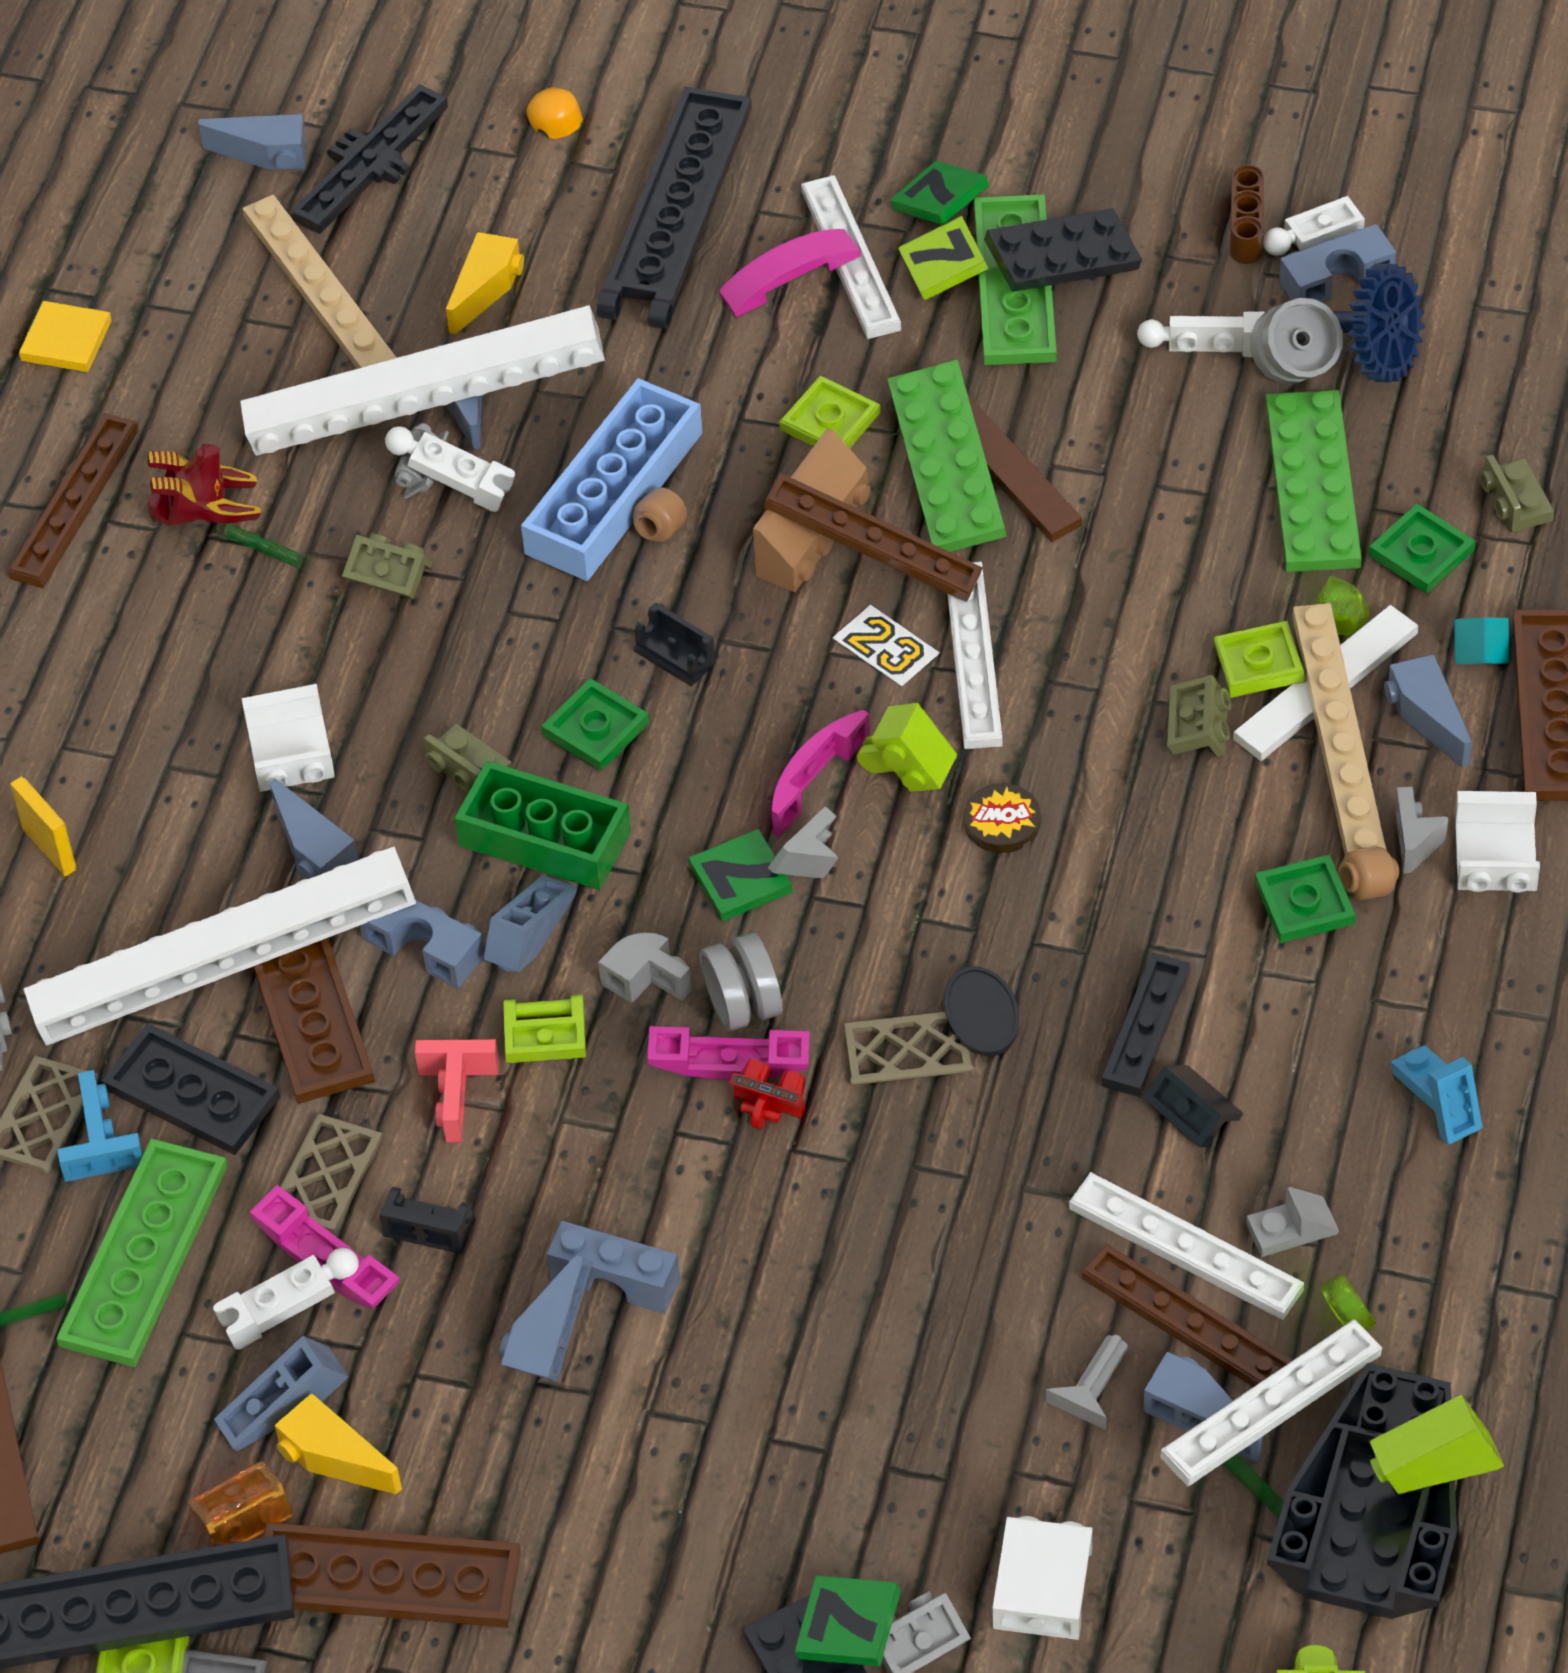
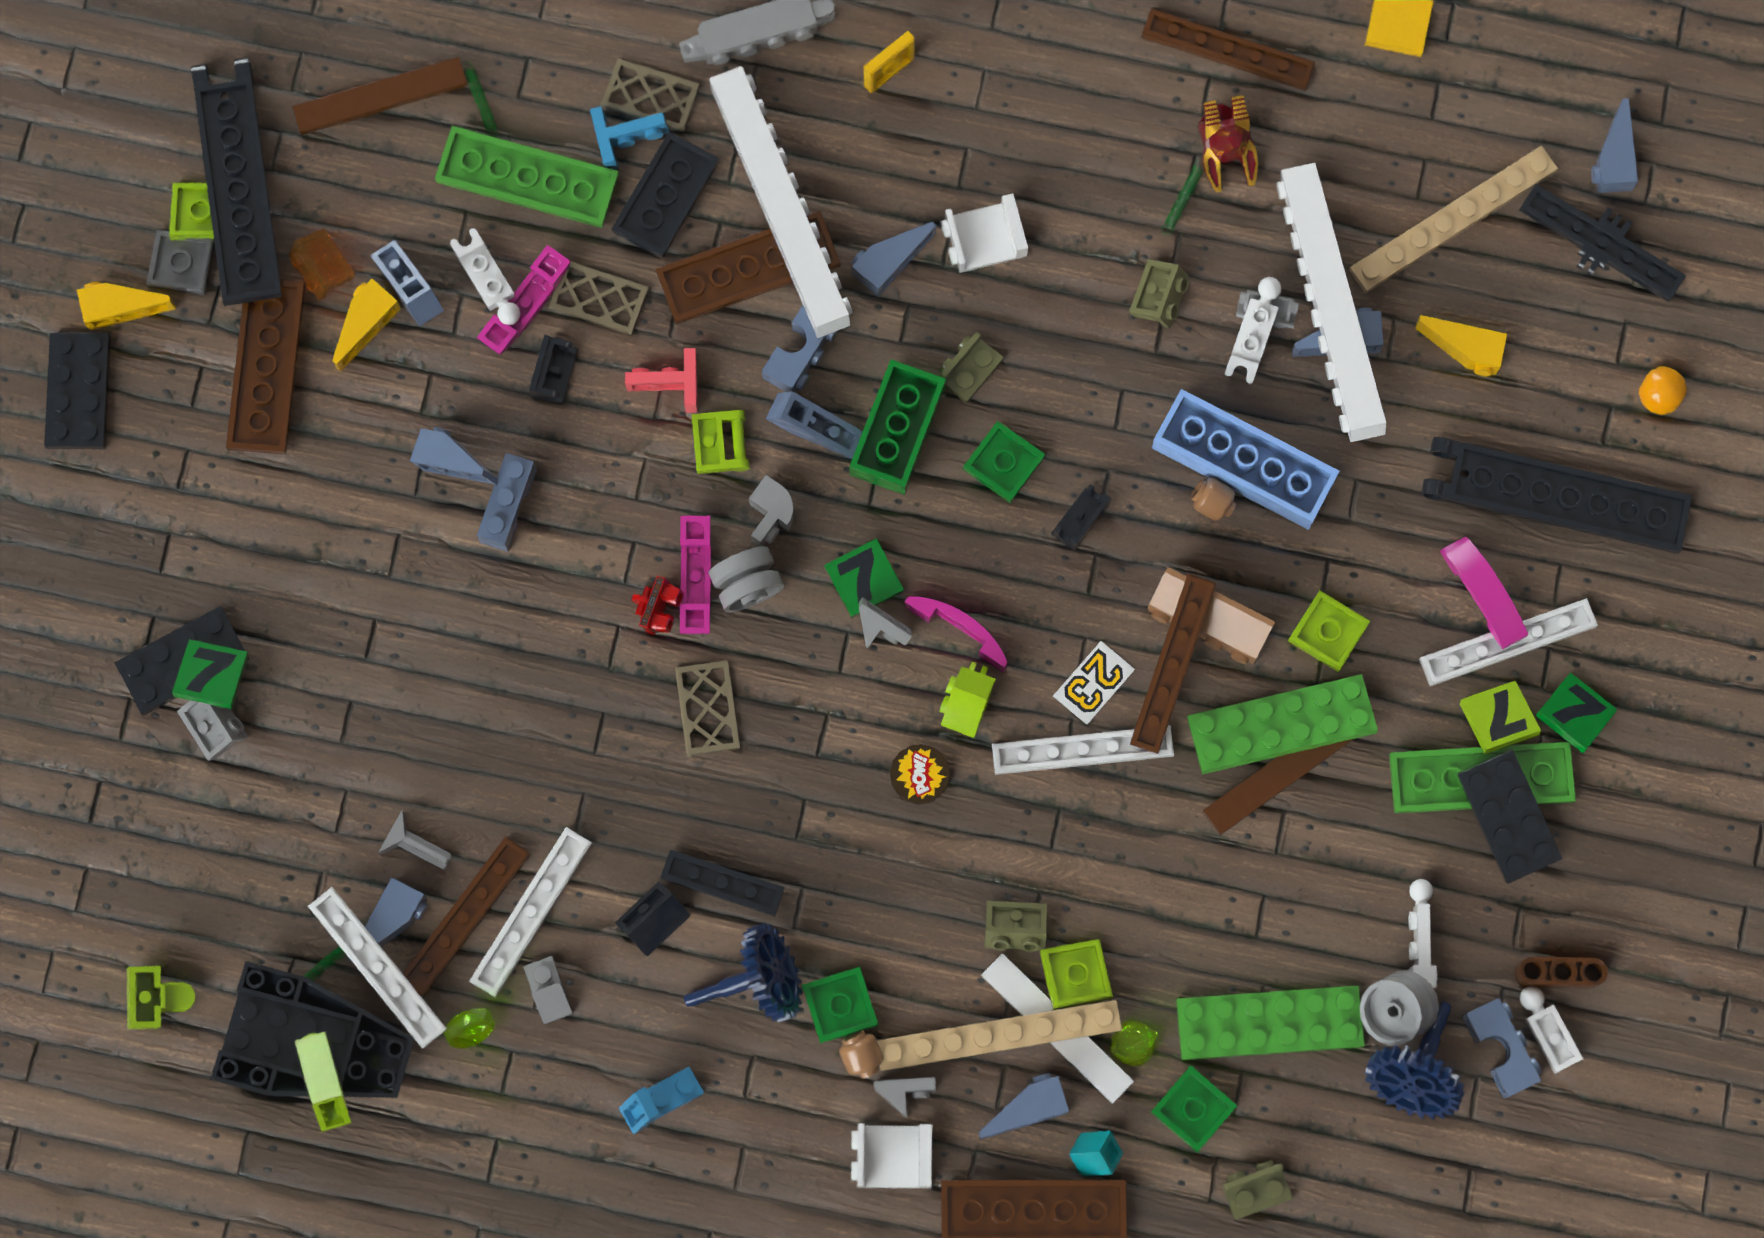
camera: 85 degrees right, 25 degrees up
black piece [944,967,1019,1056] -> none
white panel [993,1516,1092,1640] -> none
none -> dark blue gear [684,923,803,1022]

